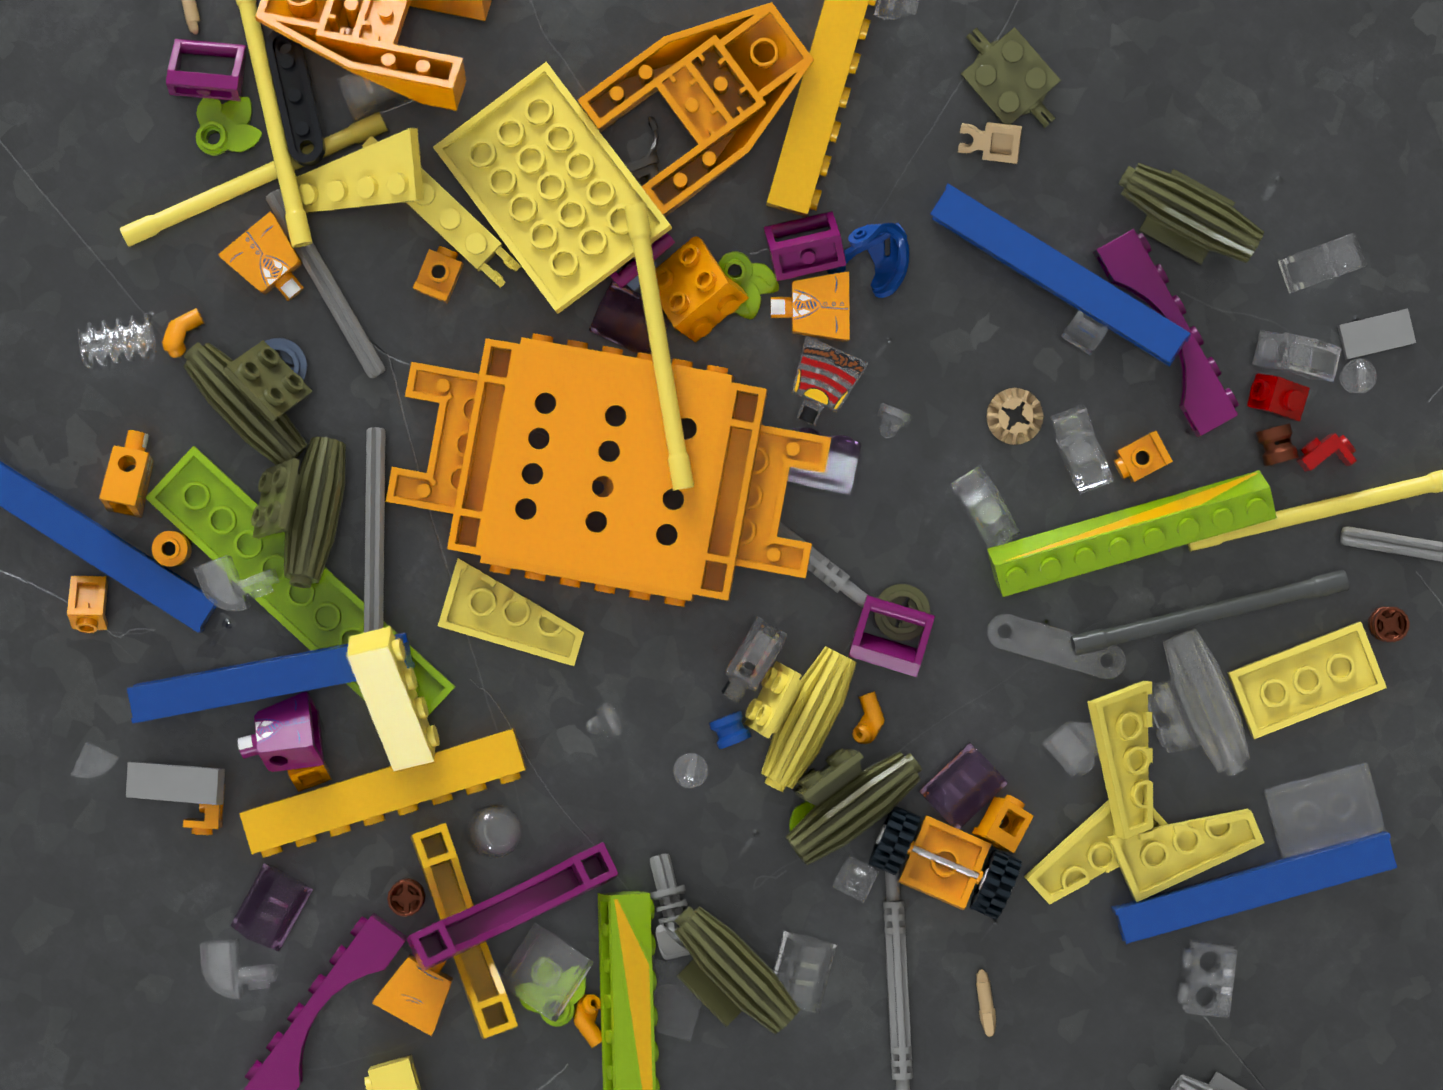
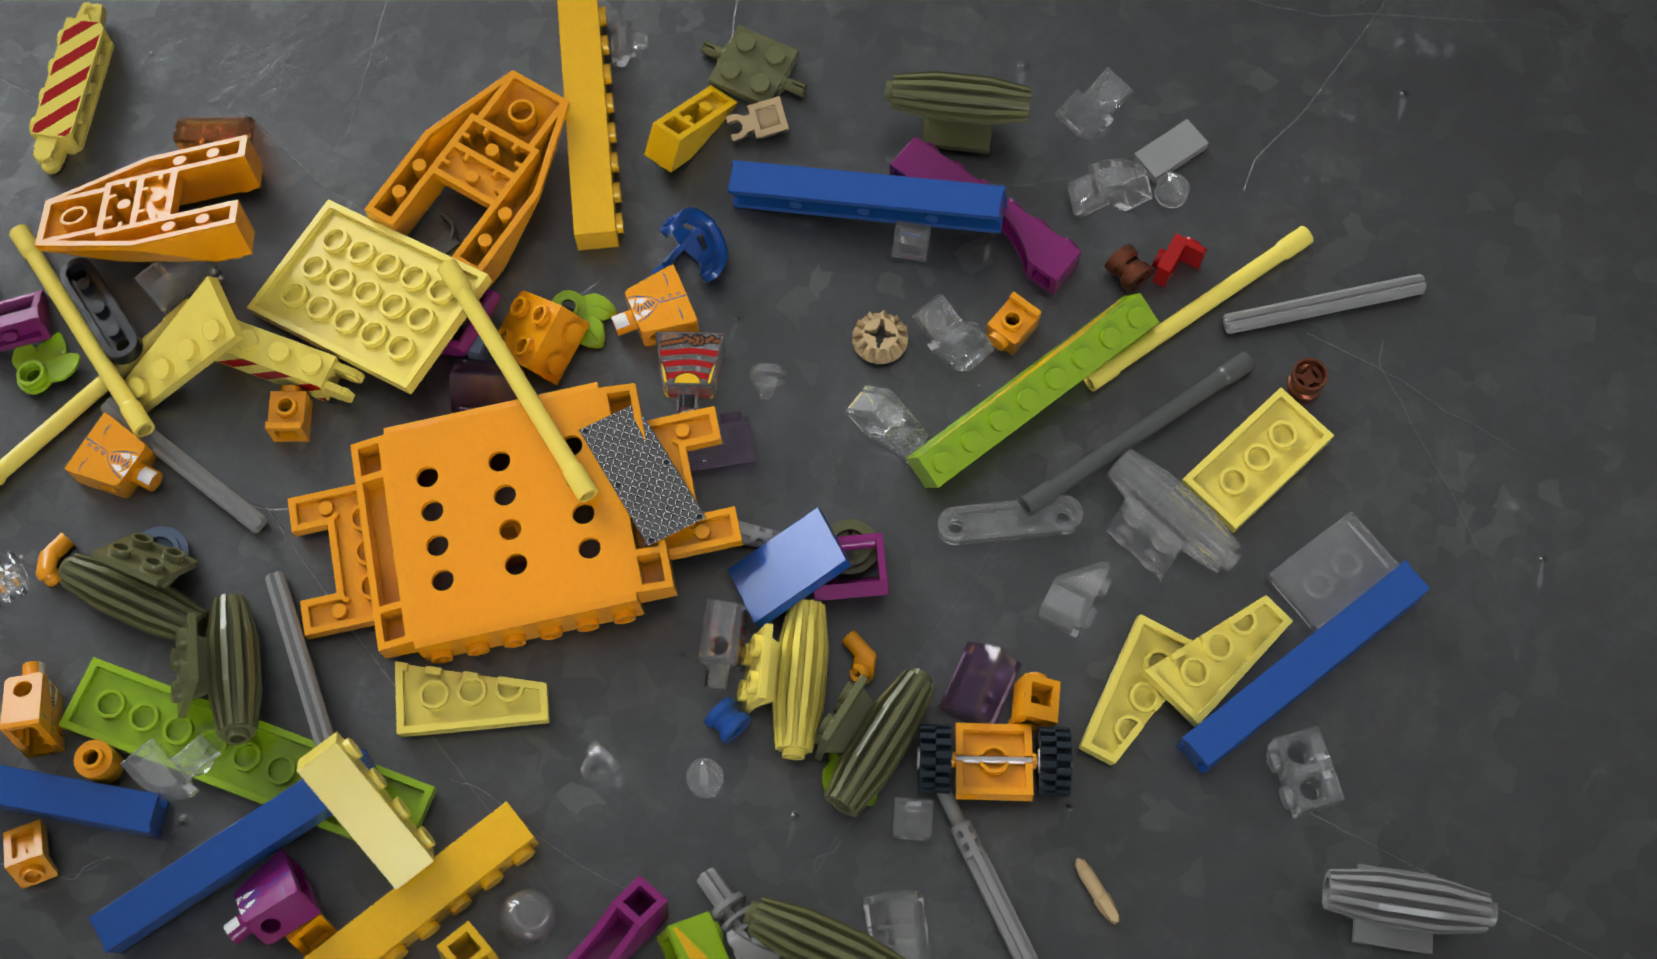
camera: 30 degrees left, 20 degrees down
magenta tile [763,211,846,281] -> none
light yellow wing [1087,681,1153,839] -> none
red bracket [1247,373,1310,422] -> none
none -> flat silver sticker [579,406,706,546]
none -> yellow slope [644,85,738,172]
none -> tile [728,507,852,628]

